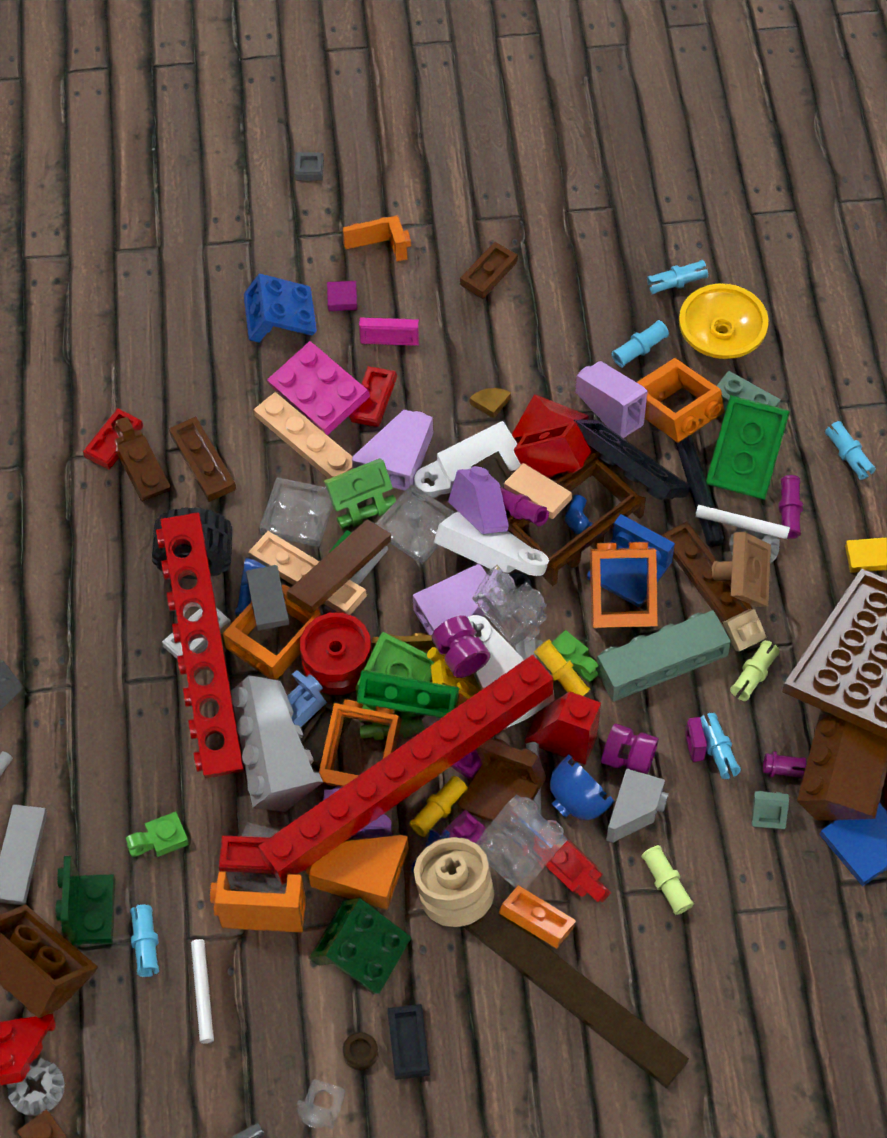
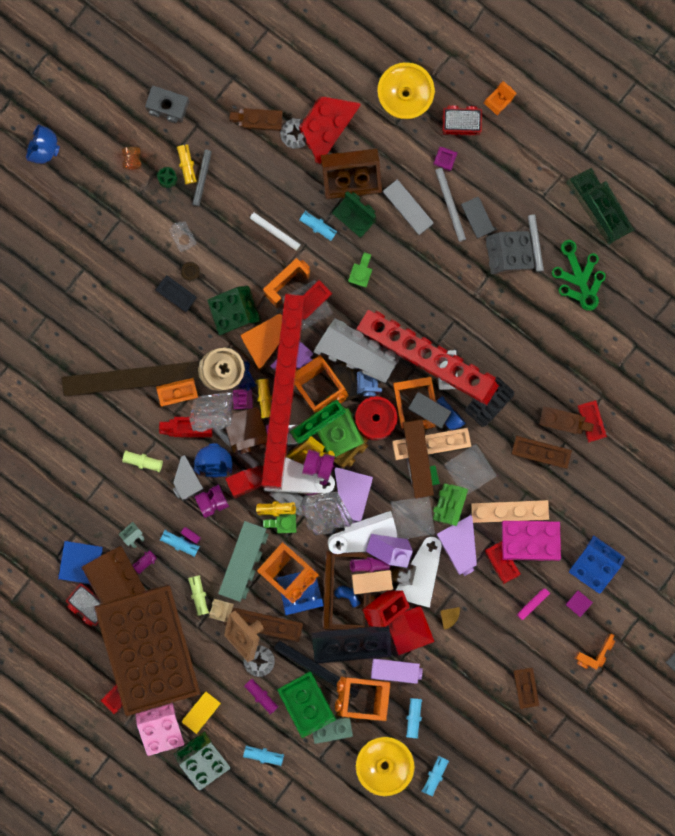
camera: 130 degrees right, 25 degrees up
white bar [695,505,790,539] -> none

